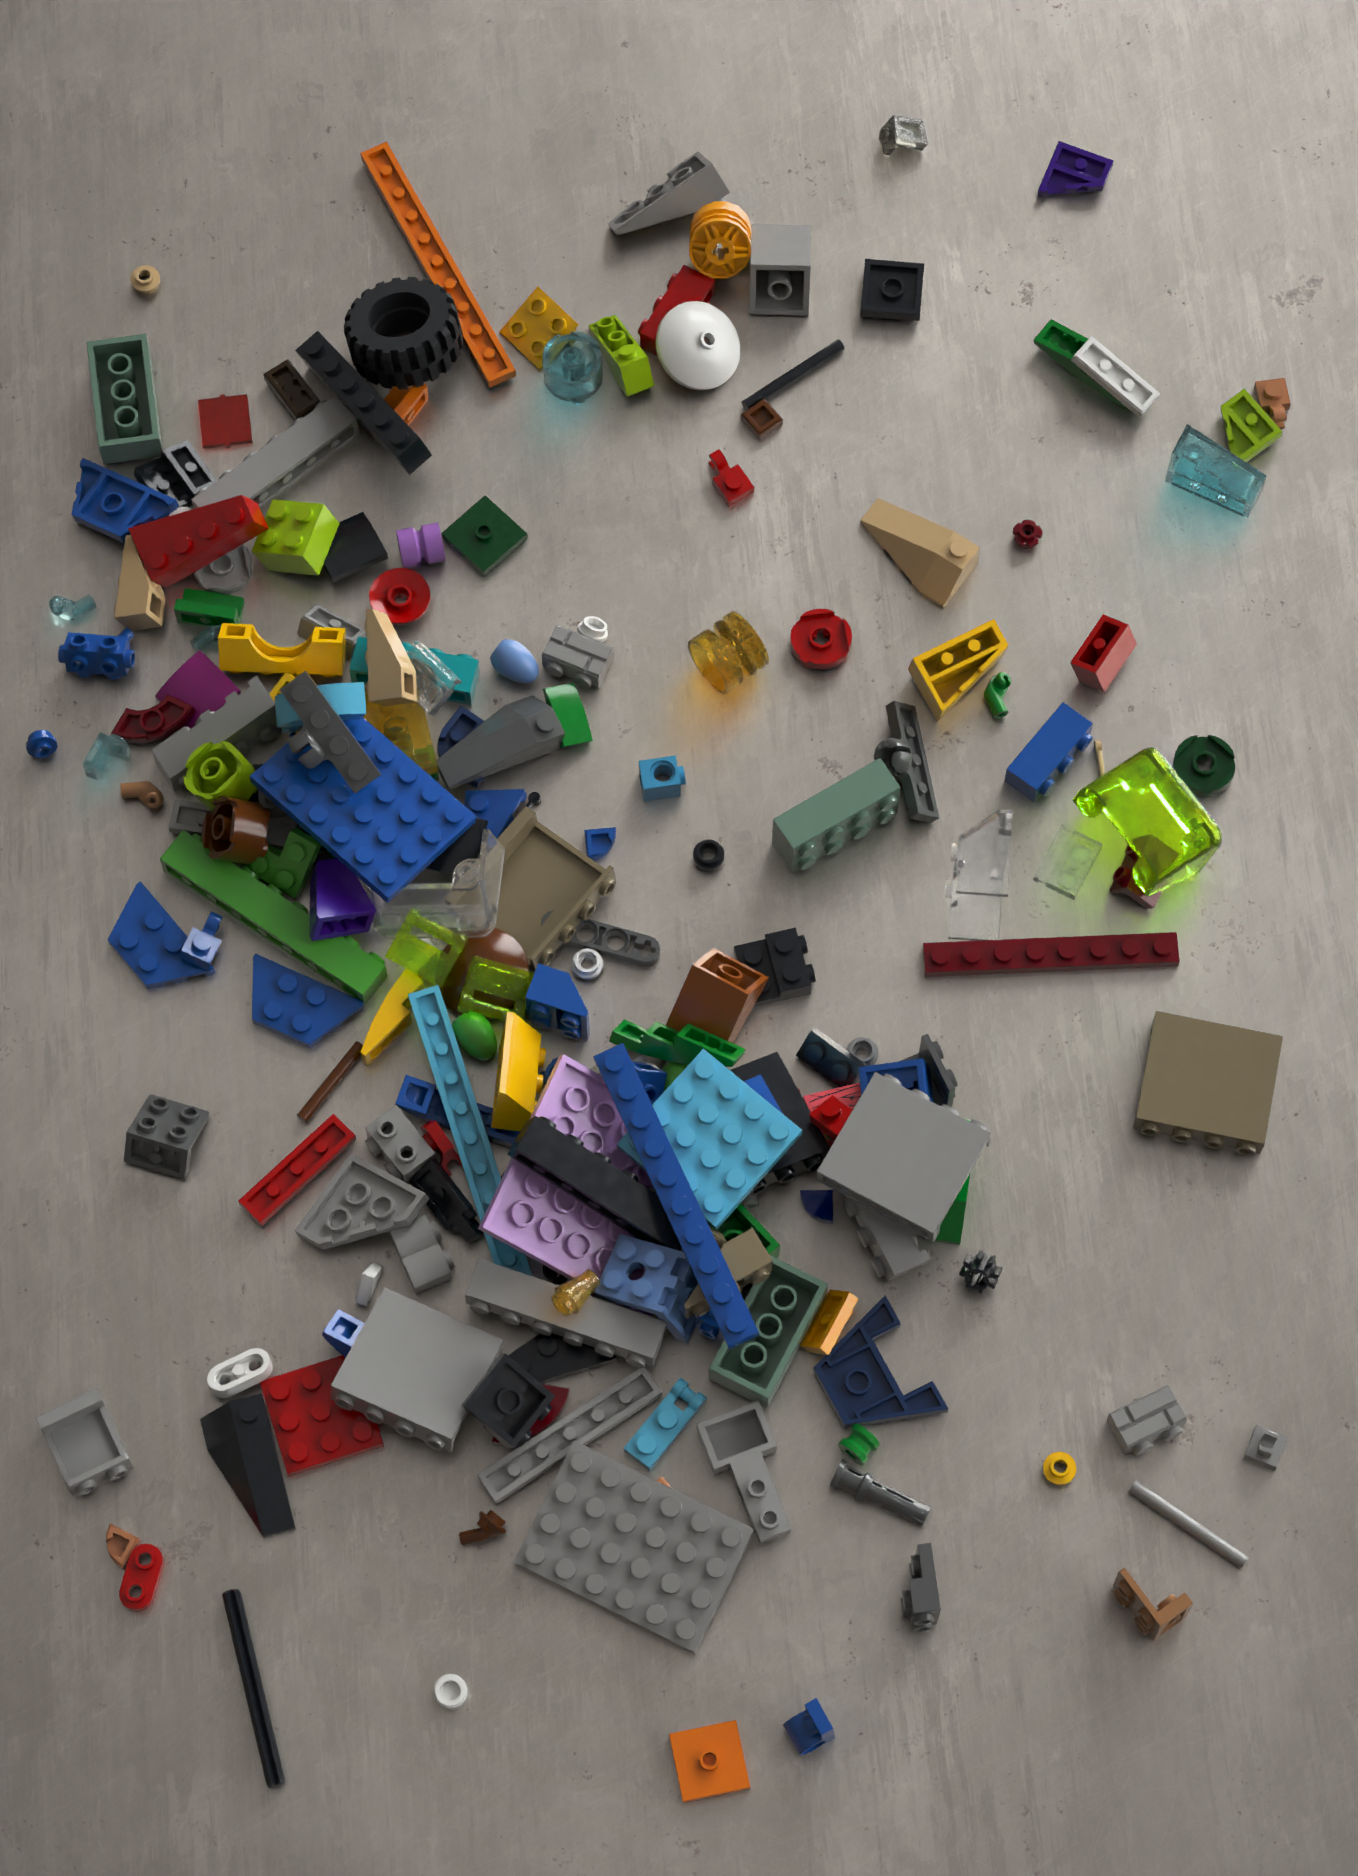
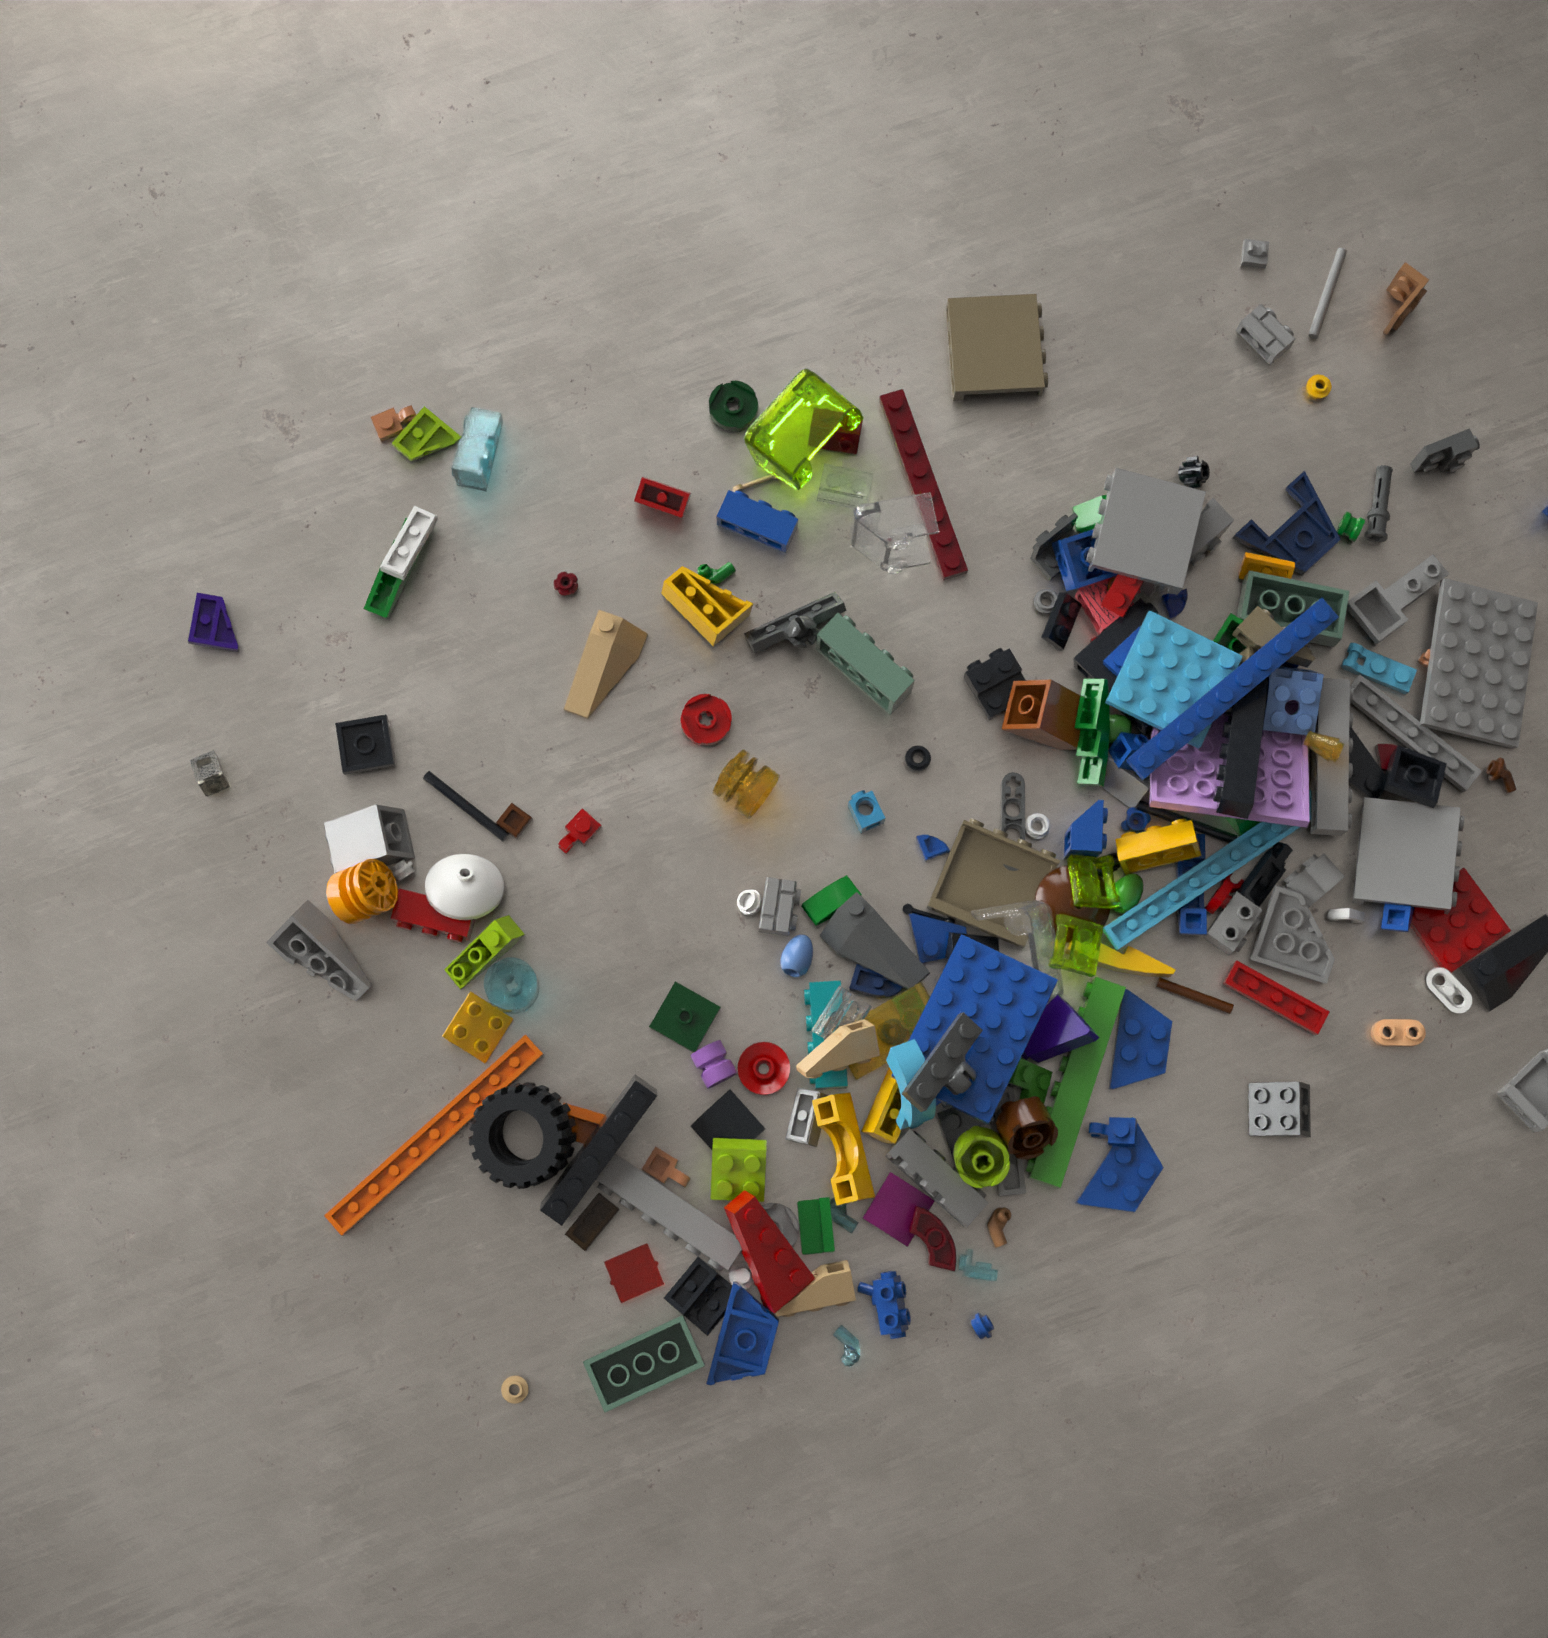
camera: 110 degrees left, 10 degrees up
none -> white plate [391,859,415,882]
none -> nougat plate [642,1146,691,1187]
none -> light nougat plate [1371,1019,1426,1047]

